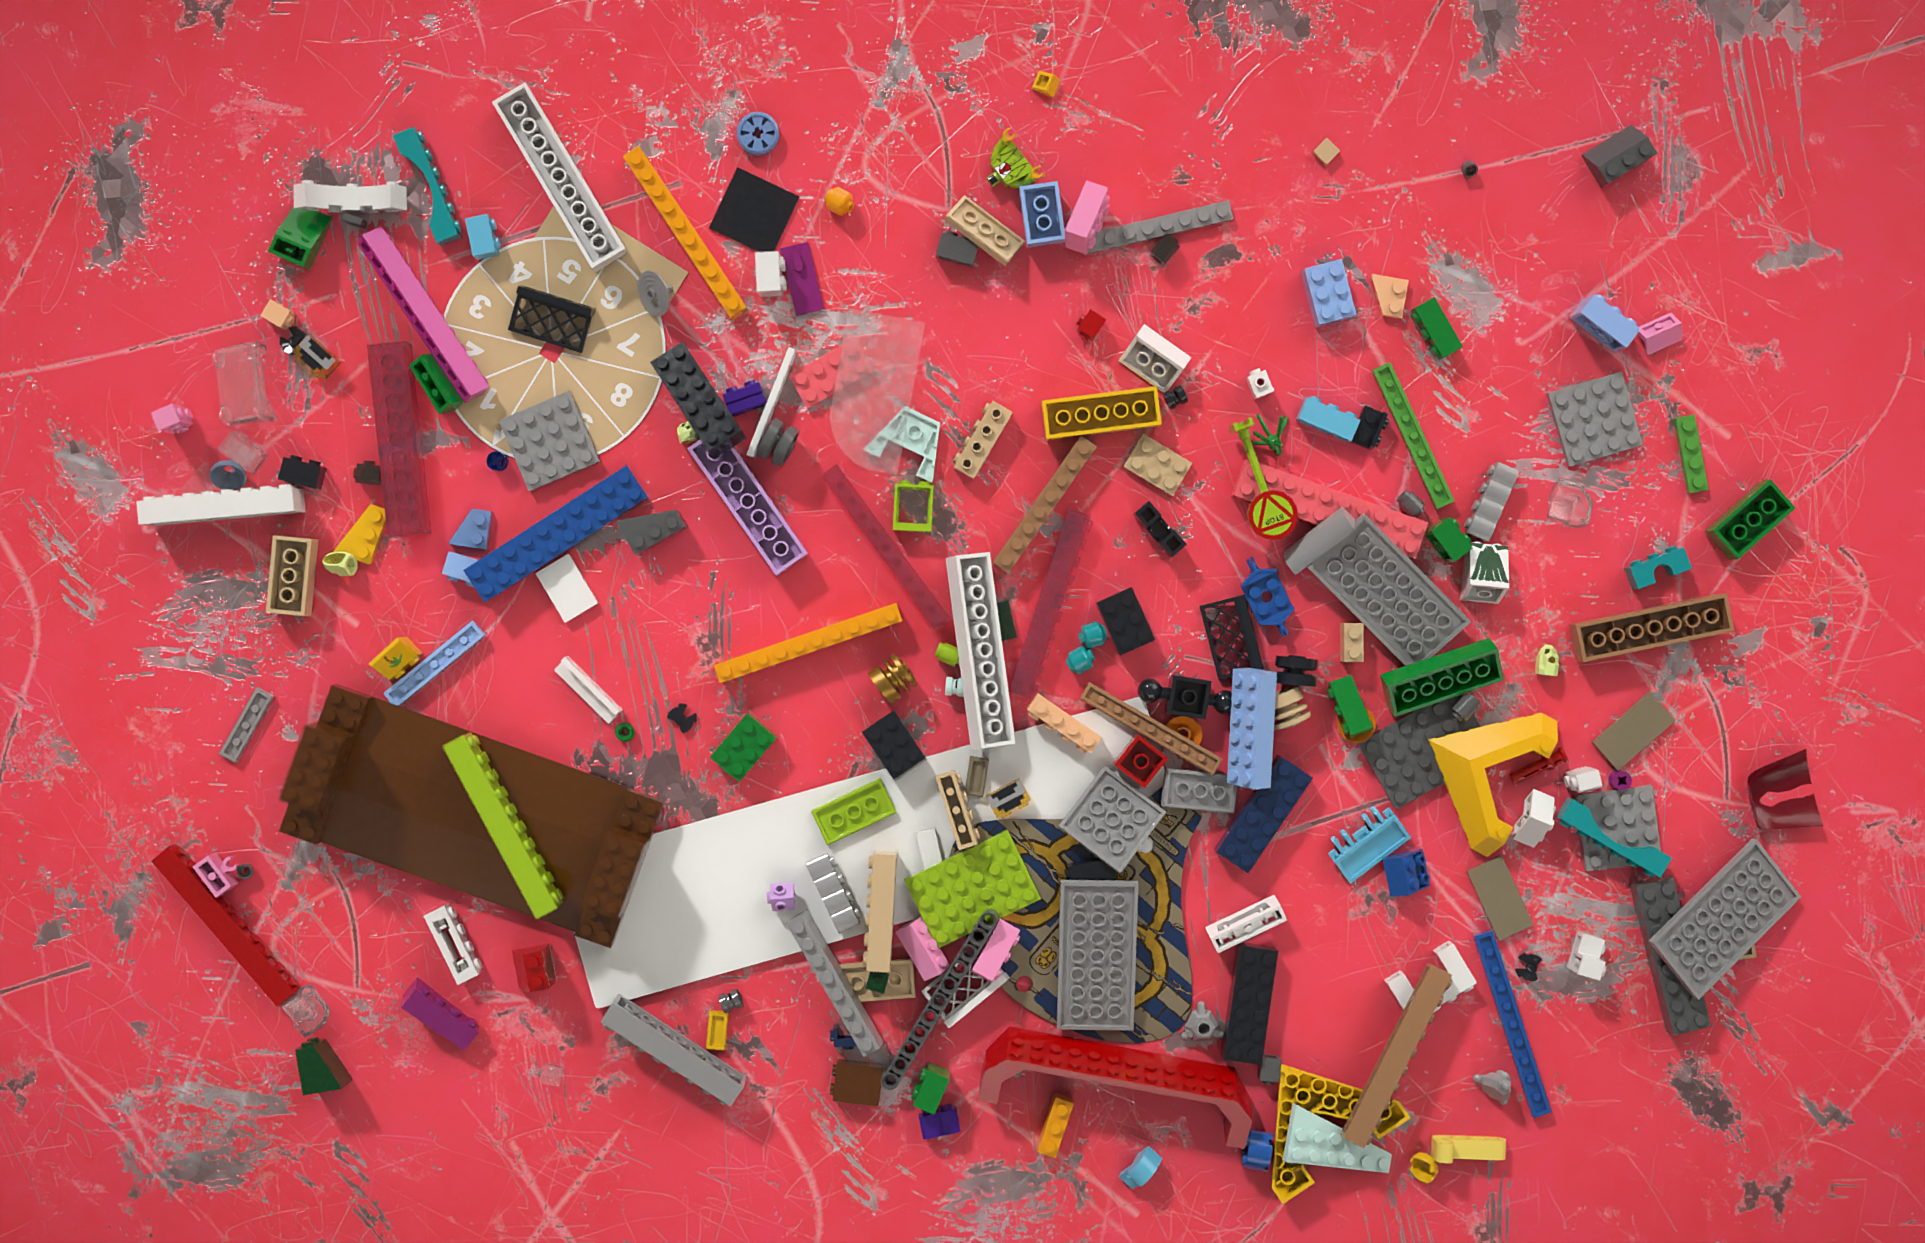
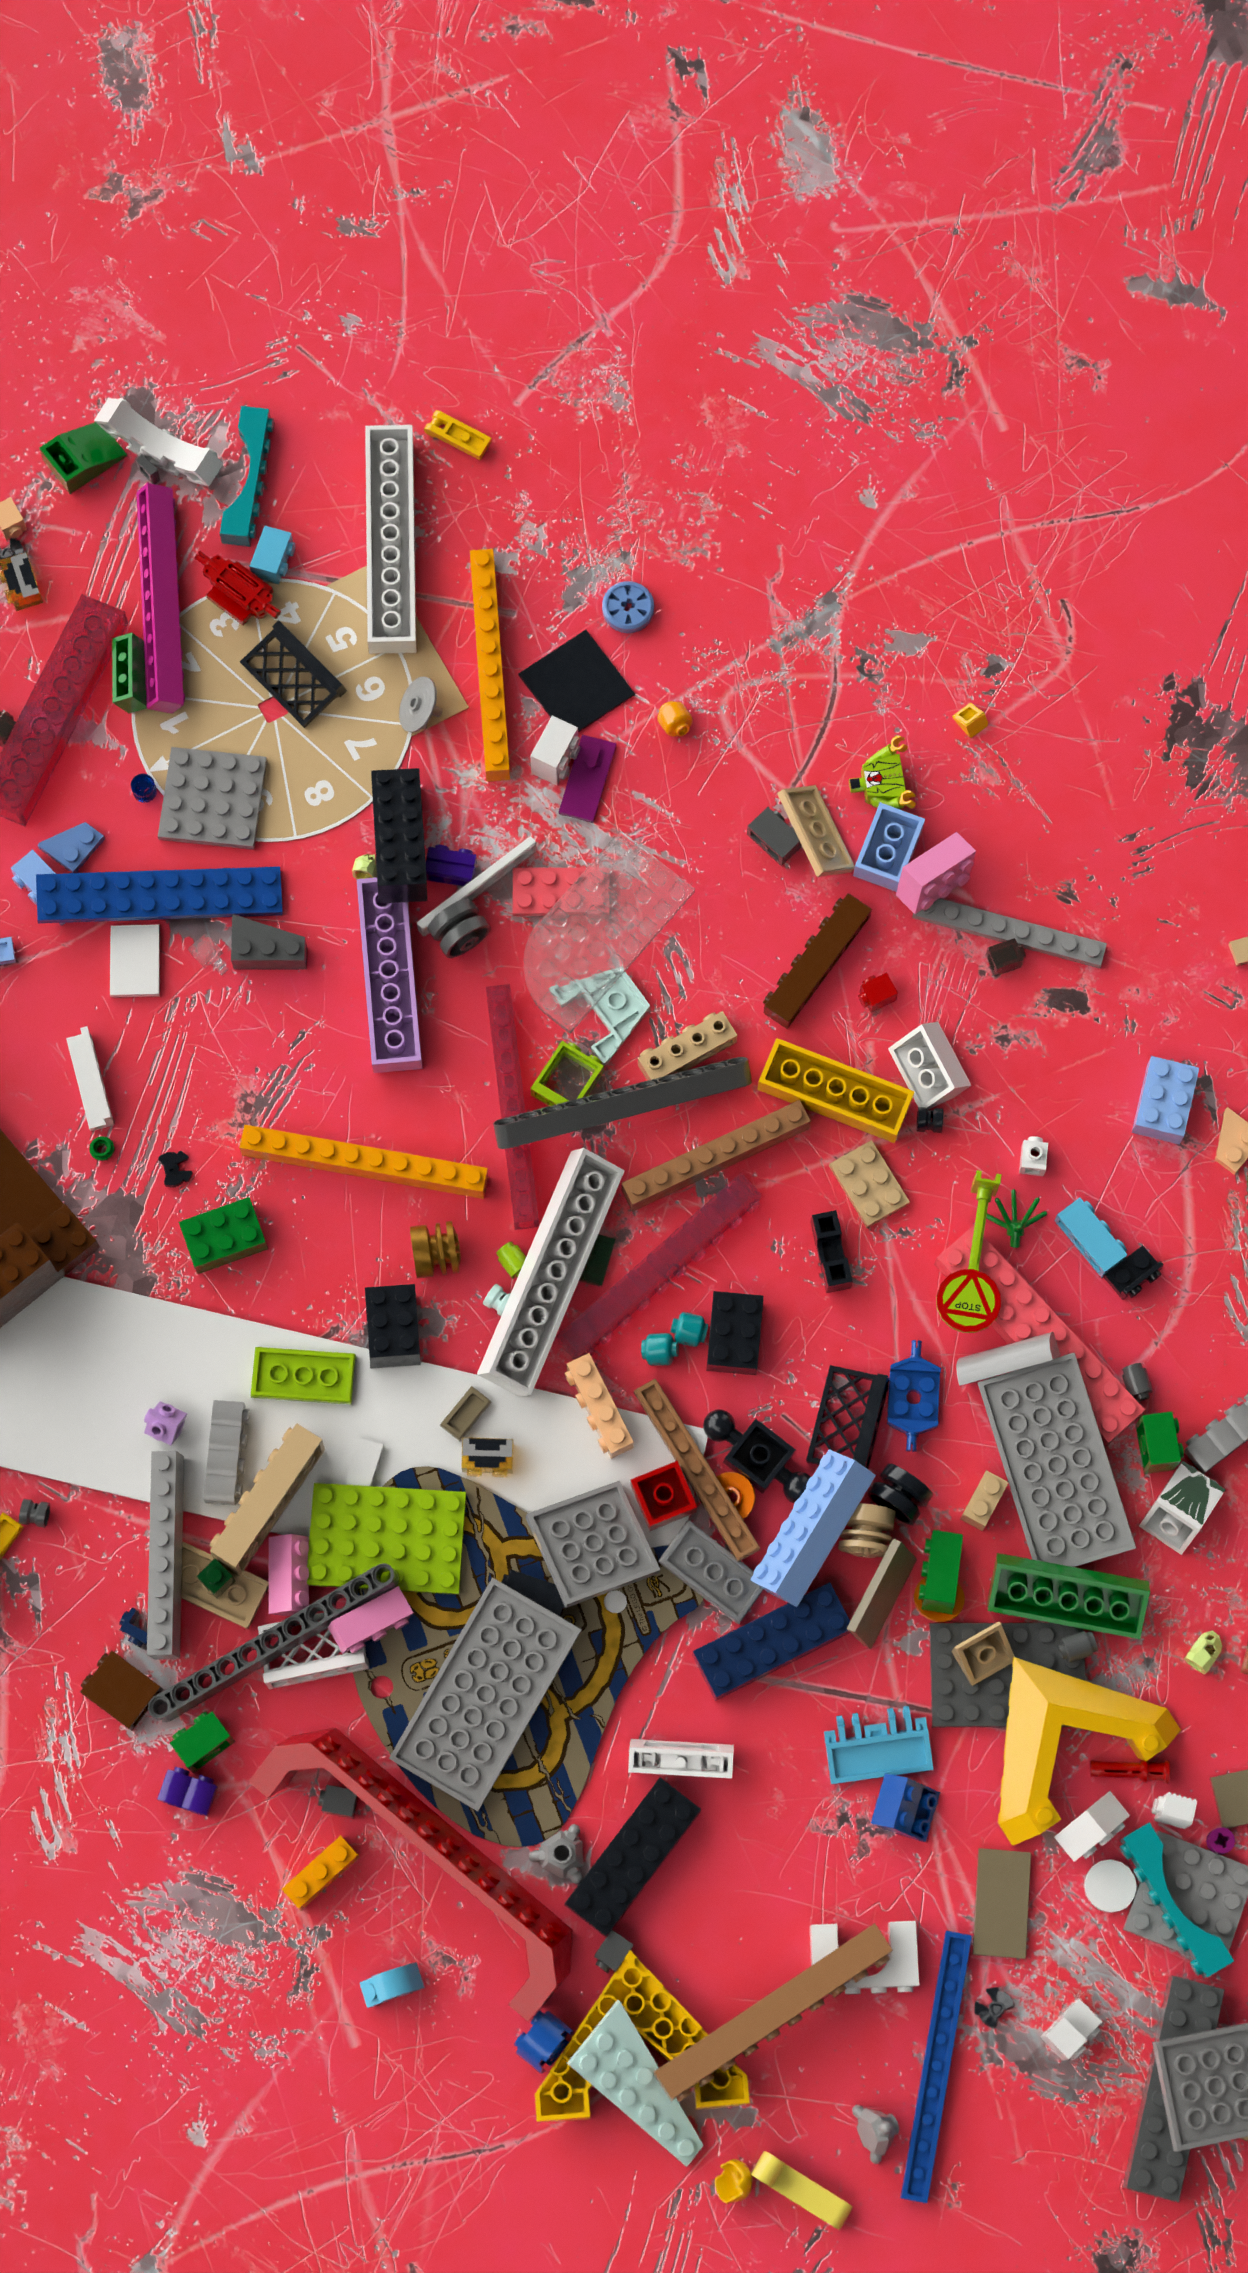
camera: 25 degrees right, 15 degrees down
tan brick [935,770,980,850] -> none
bright green plate [1372,362,1455,509] -> none
none -> clear plate [188,934,229,976]
none -> red piece [195,551,281,626]
none -> dark grey brick [318,1785,358,1819]
none -> yellow plate [424,410,492,460]
none -> dark grey beam [493,1057,752,1149]
none -> reddish brown brick [763,893,872,1029]
none -> dark tan tile [847,1539,917,1649]
none -> tan slope [951,1622,1015,1686]
none -> white tile [1084,1859,1137,1913]

